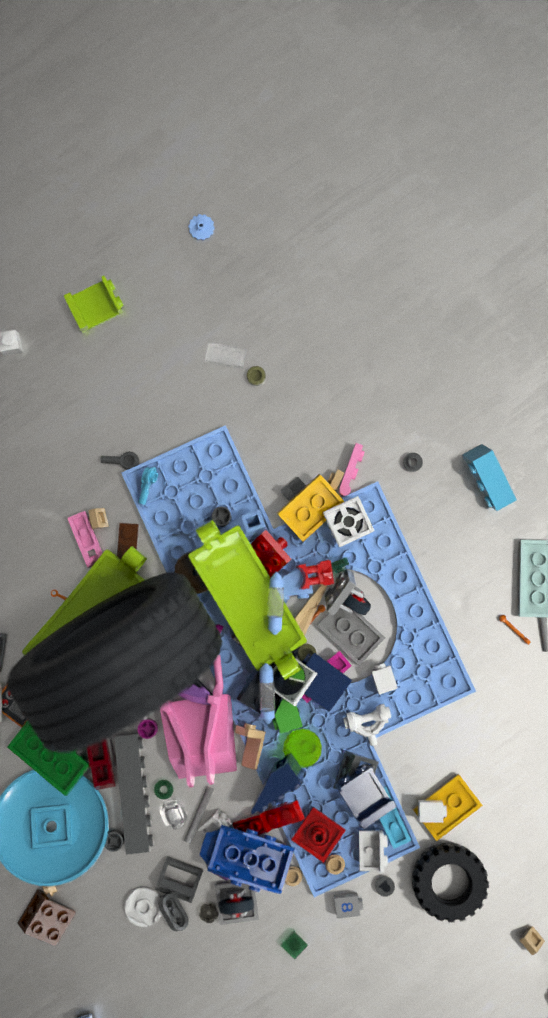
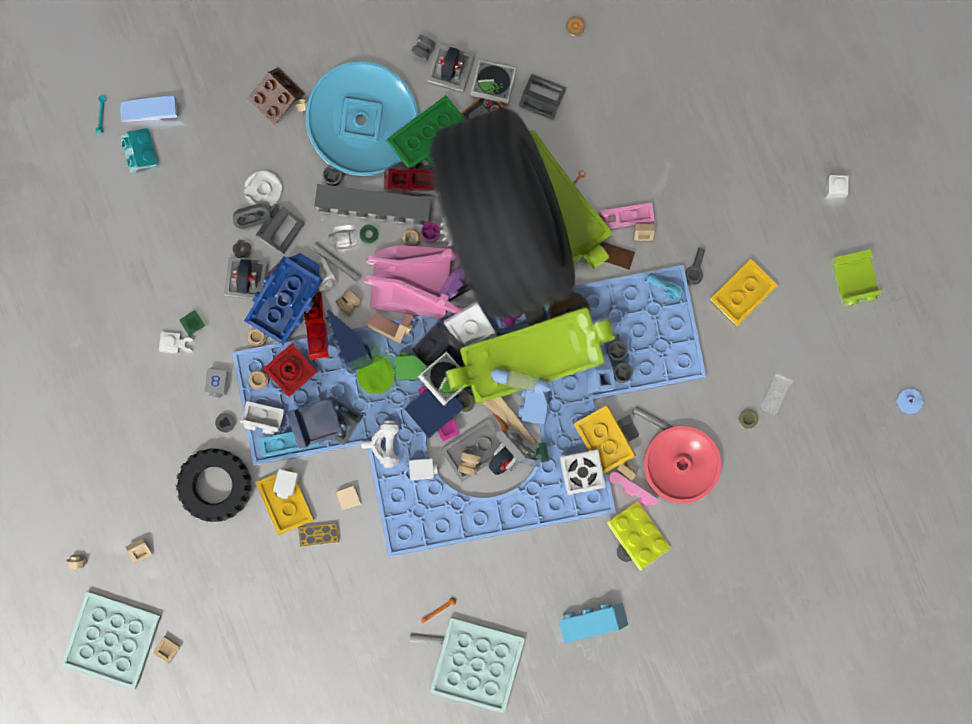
camera: 105 degrees right, 0 degrees up
red plate [251,530,292,578] -> none
piece [259,663,275,724] -> none
red piece [296,560,334,590] -> none
none -> white plate [159,331,194,353]
none -> tile [298,523,339,546]
none -> tan wheel [335,289,361,315]
none -> tan slope [336,486,361,510]
none -> tan plate [402,229,421,246]
none -> white tile [444,301,496,347]
none -> tan wheel [458,453,481,476]
none -> dark grey slope [524,307,546,327]
none -> neon yellow plate [607,501,671,570]
none -> dark grey wheel [613,363,633,383]
none -> light grey bar [633,406,674,430]
none -> coral dish [644,426,721,503]
none -> yellow plate [710,259,778,326]

